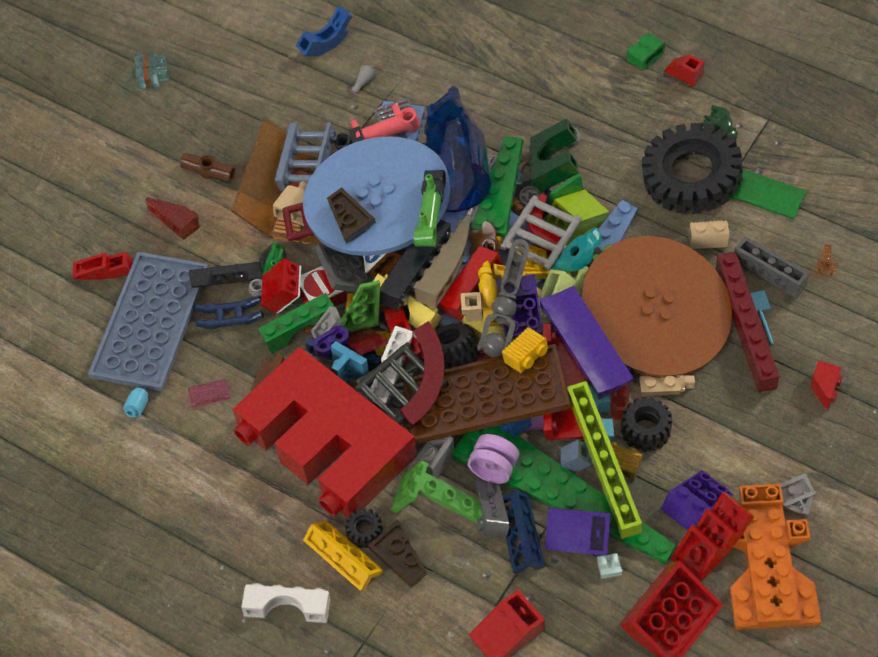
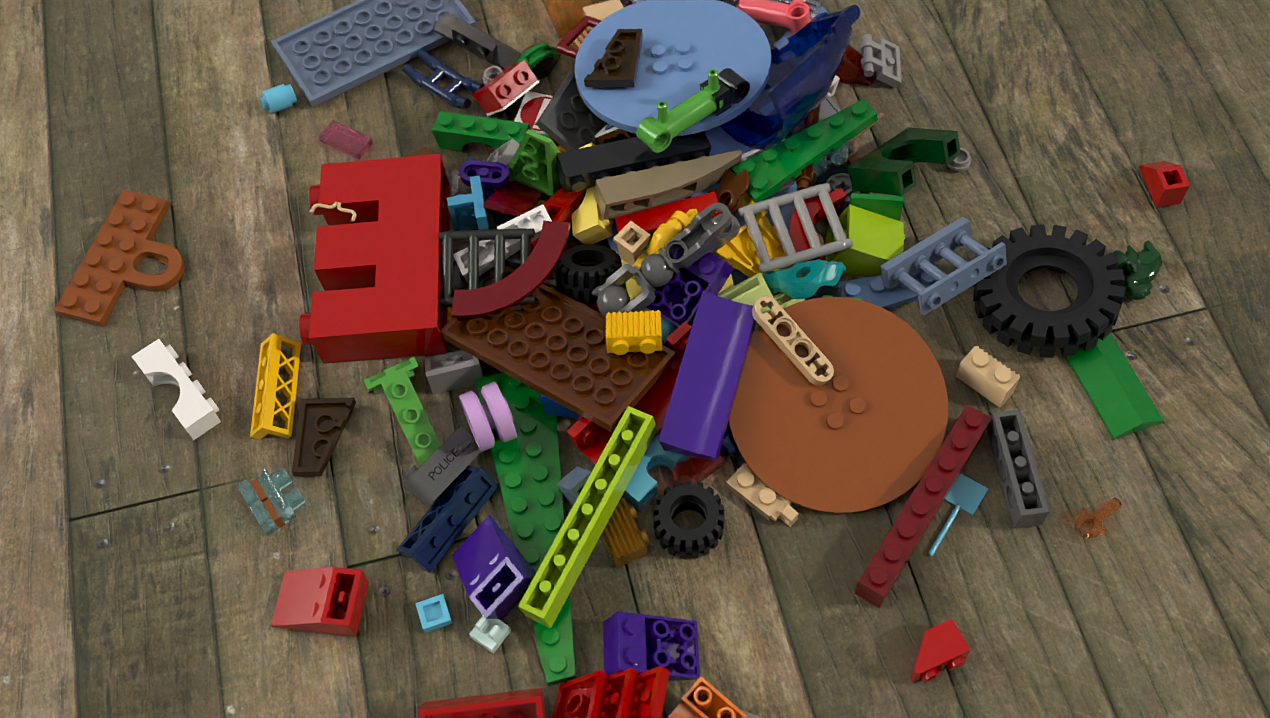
camera: 45 degrees right, 5 degrees up
black tyre [345,508,383,548] -> none
green brick [627,33,665,70] -> none
none -> dark orange plate [54,189,185,327]
none -> clear light blue hips [236,467,306,535]
none -> tan piece [309,202,356,222]
none -> medium azure tile [416,594,453,633]
none -> tan beam [752,296,834,386]
none -> light grey plate [860,34,902,88]
none -> sand blue fence [881,217,1007,316]

